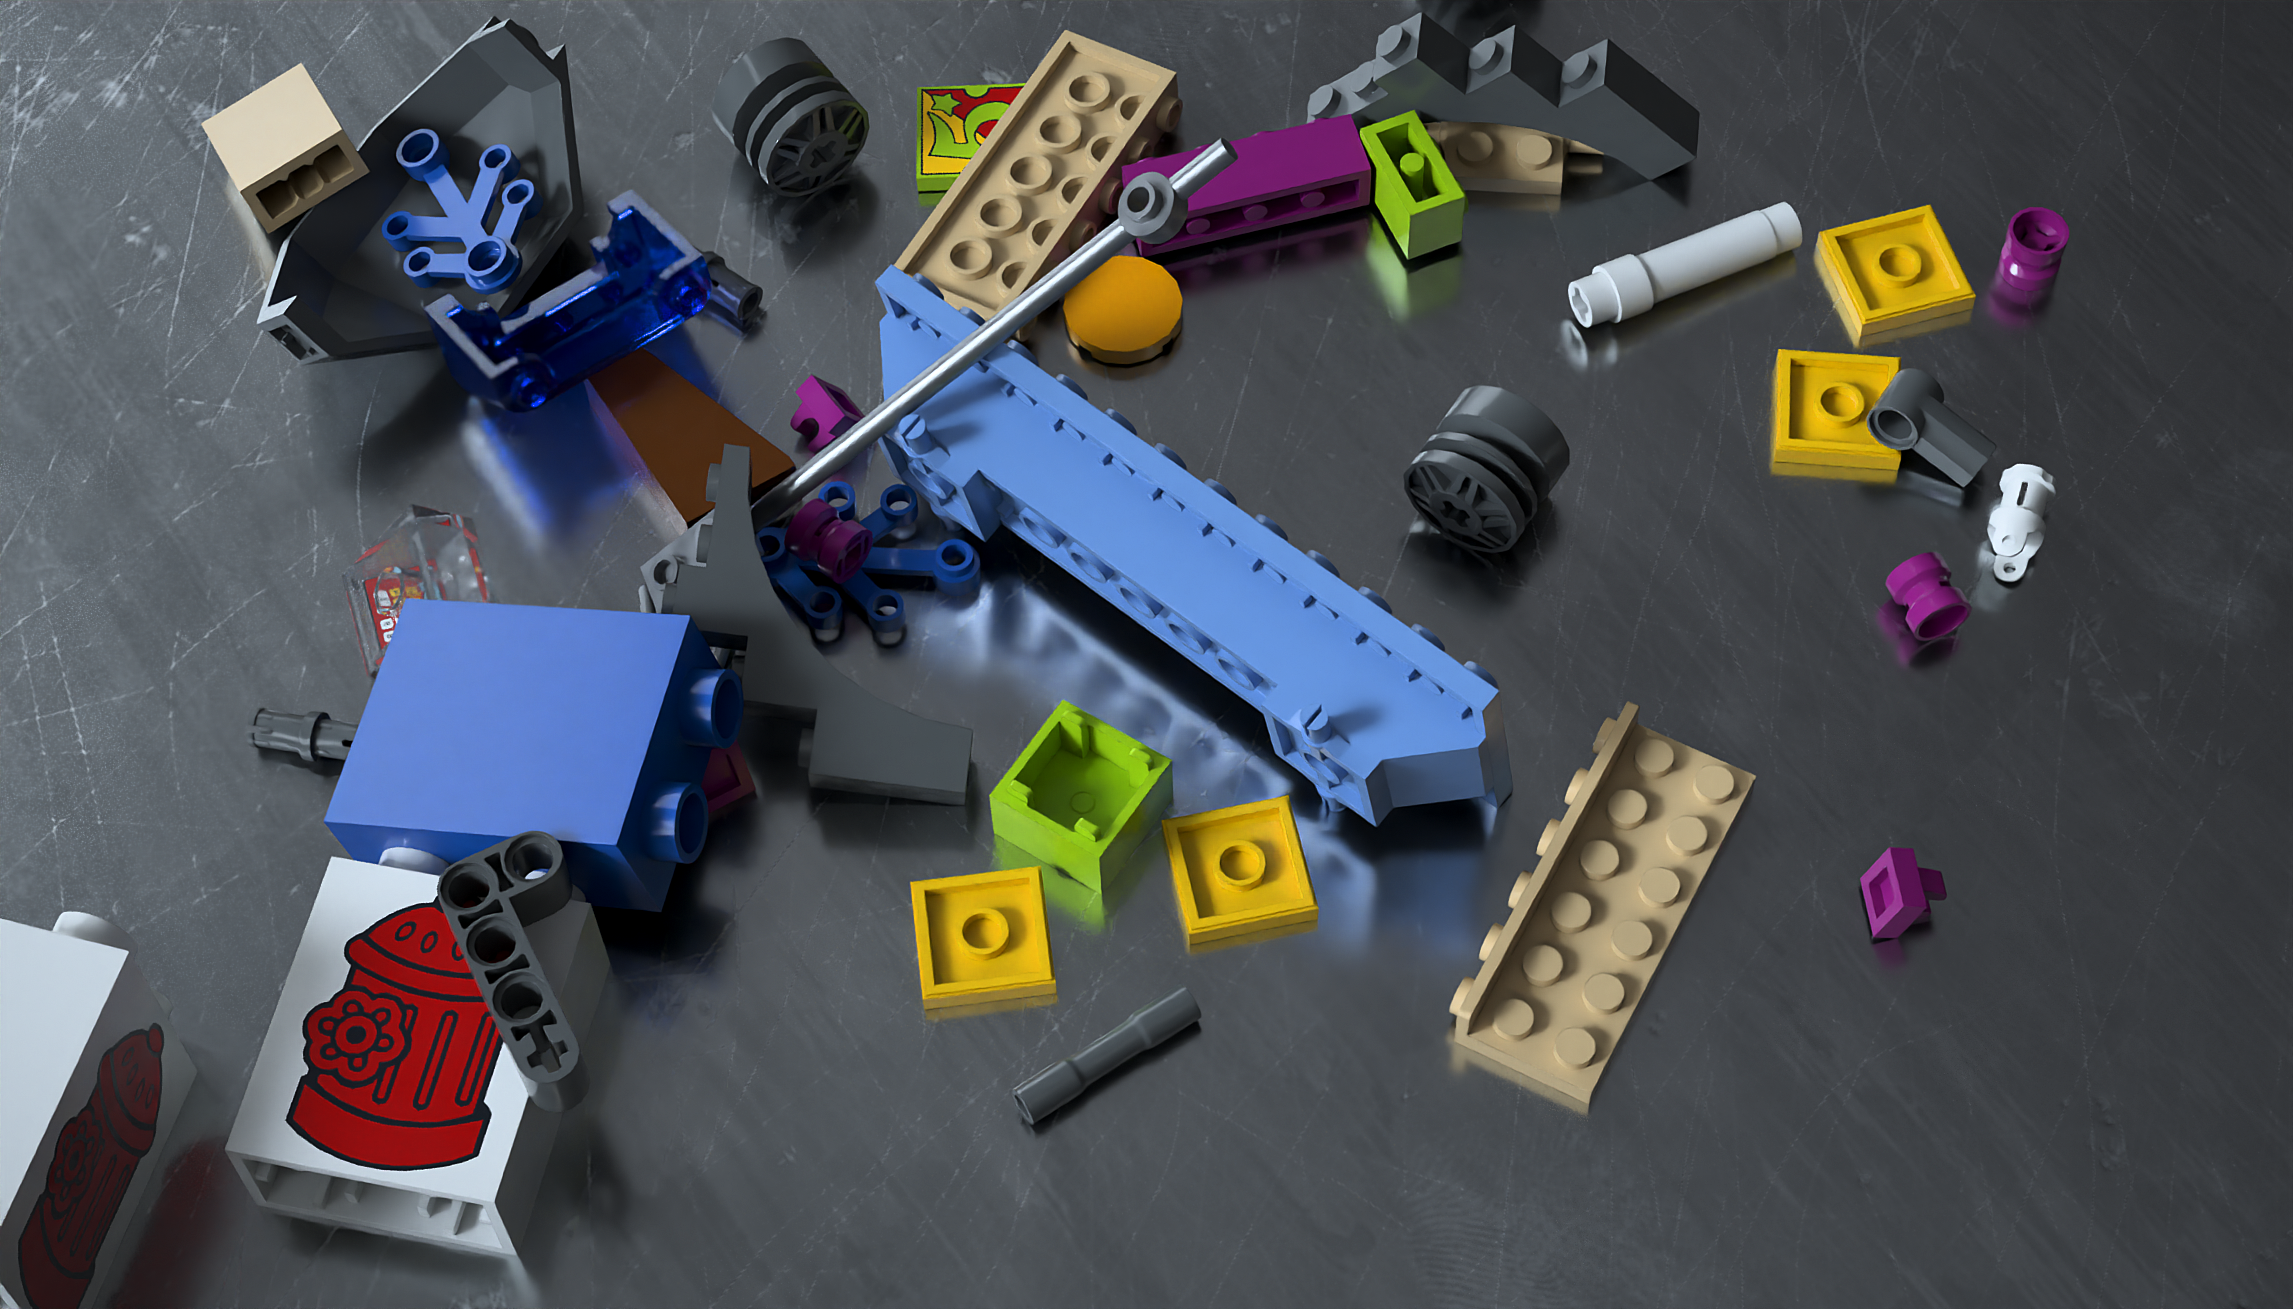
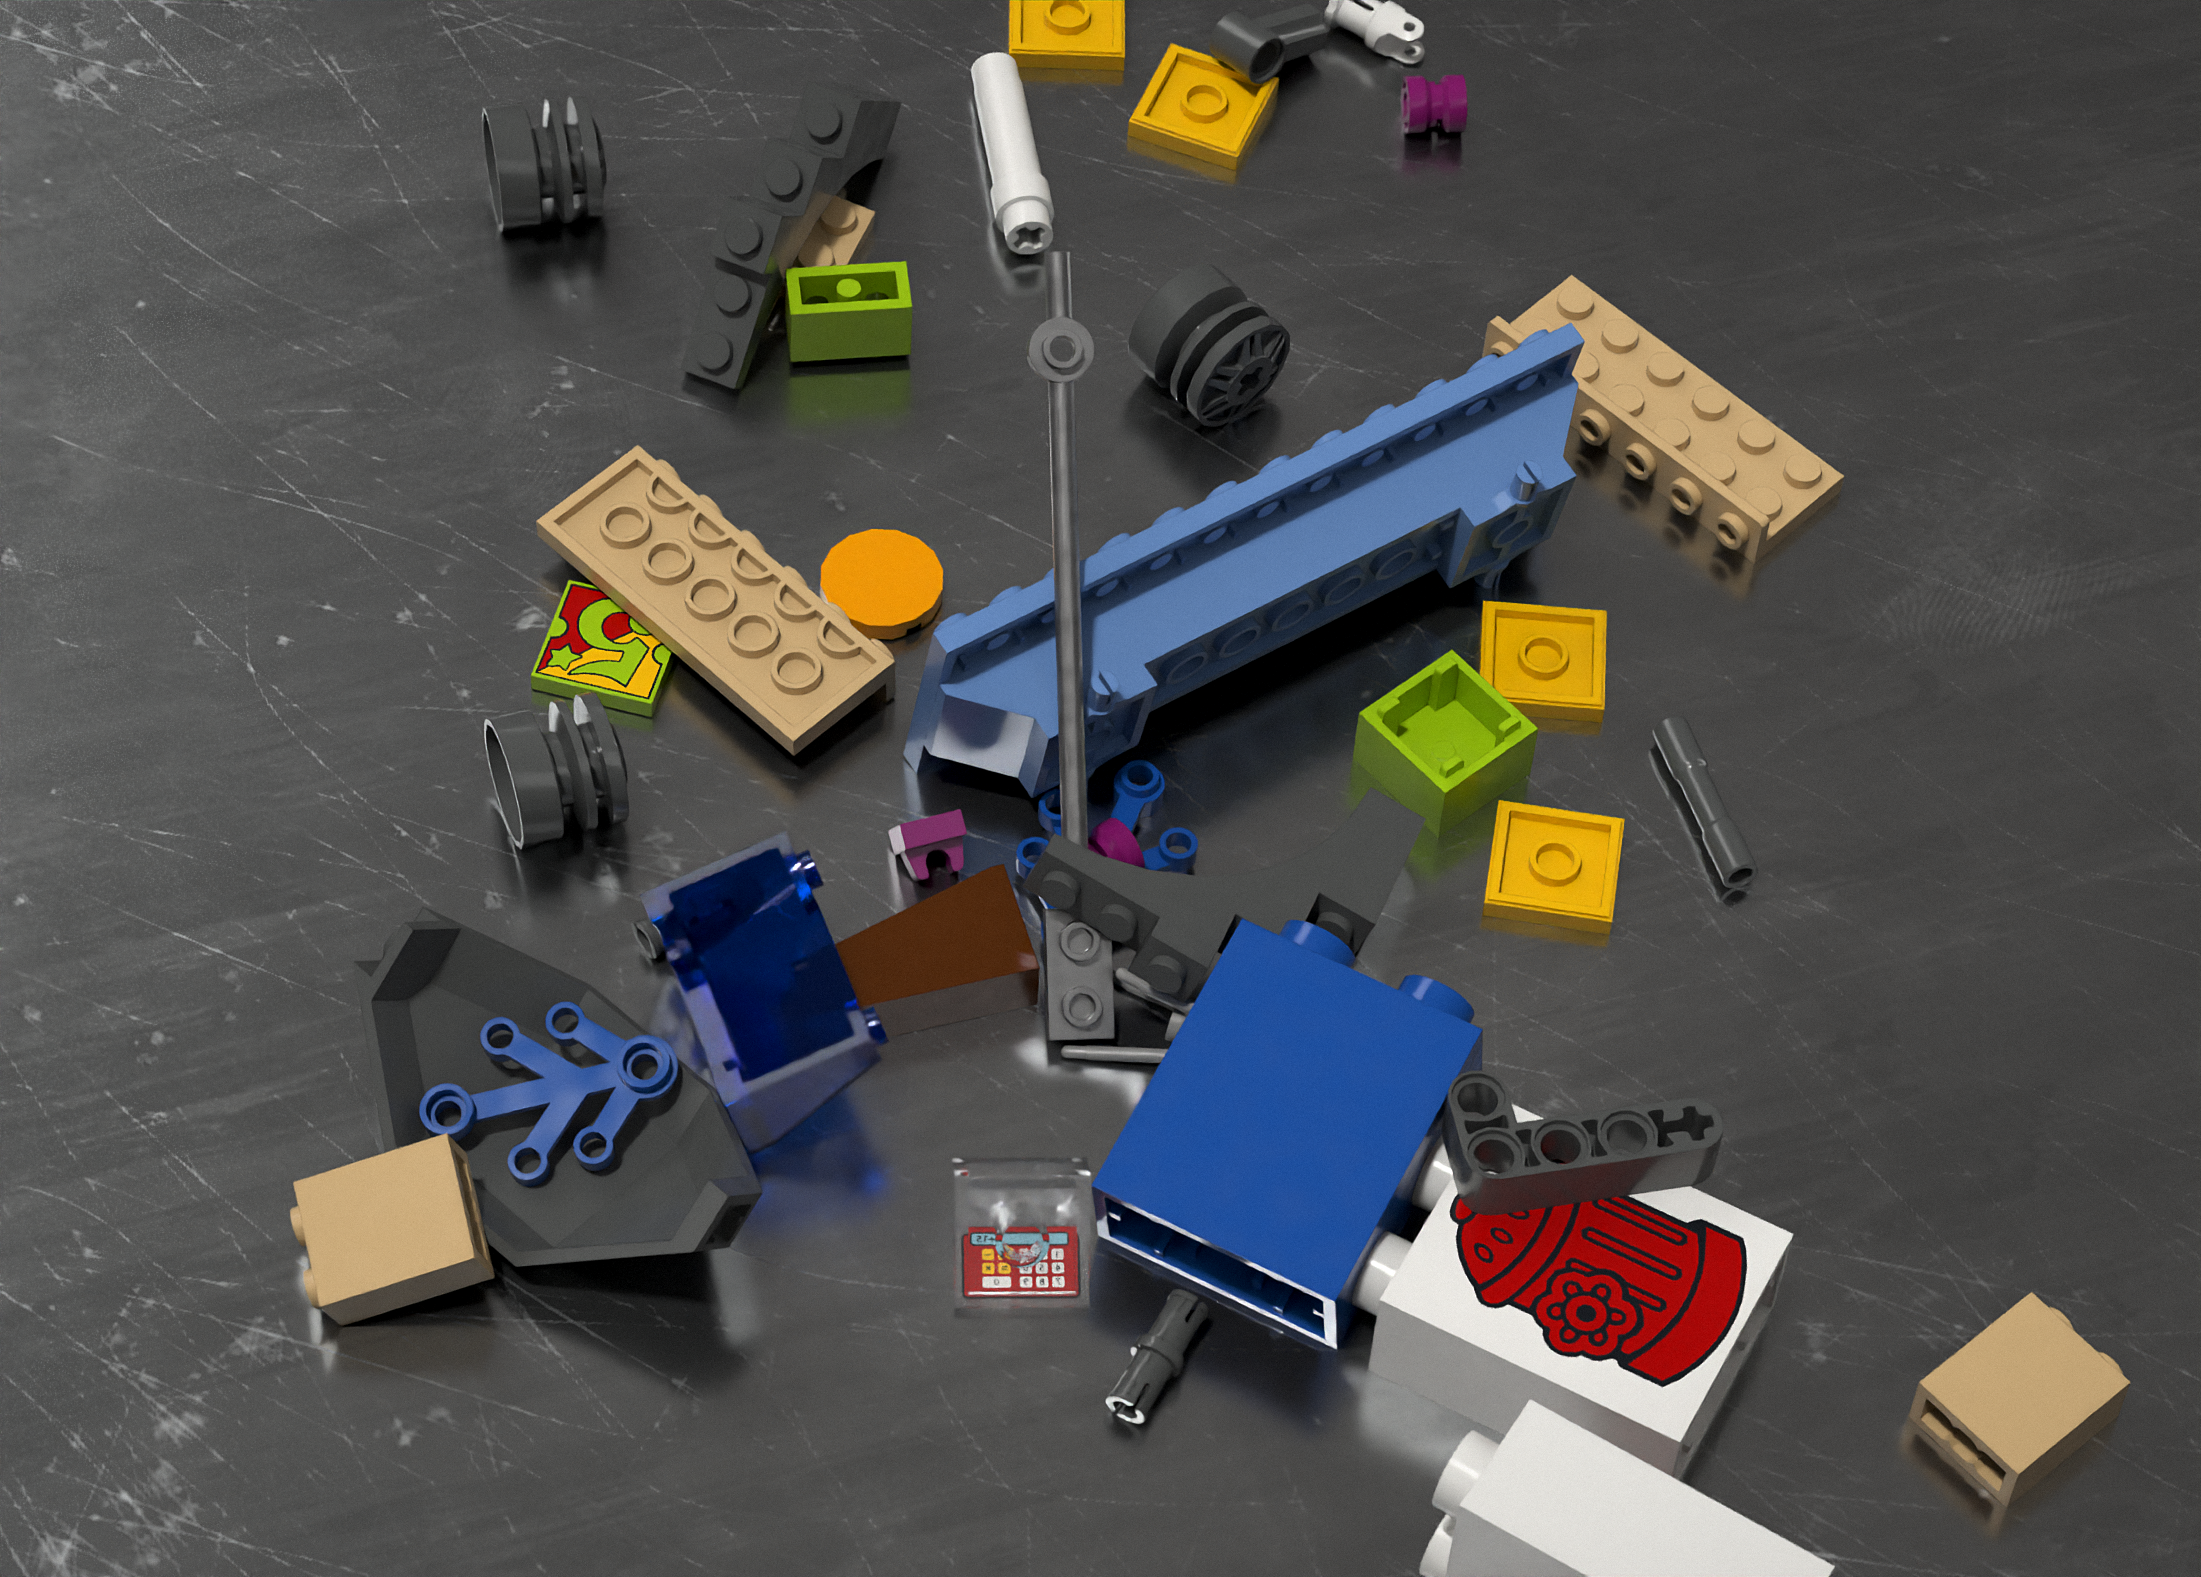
camera: 80 degrees left, 5 degrees down
magenta brick [1122,114,1371,257] -> none
magenta tile [1860,847,1947,938] -> none

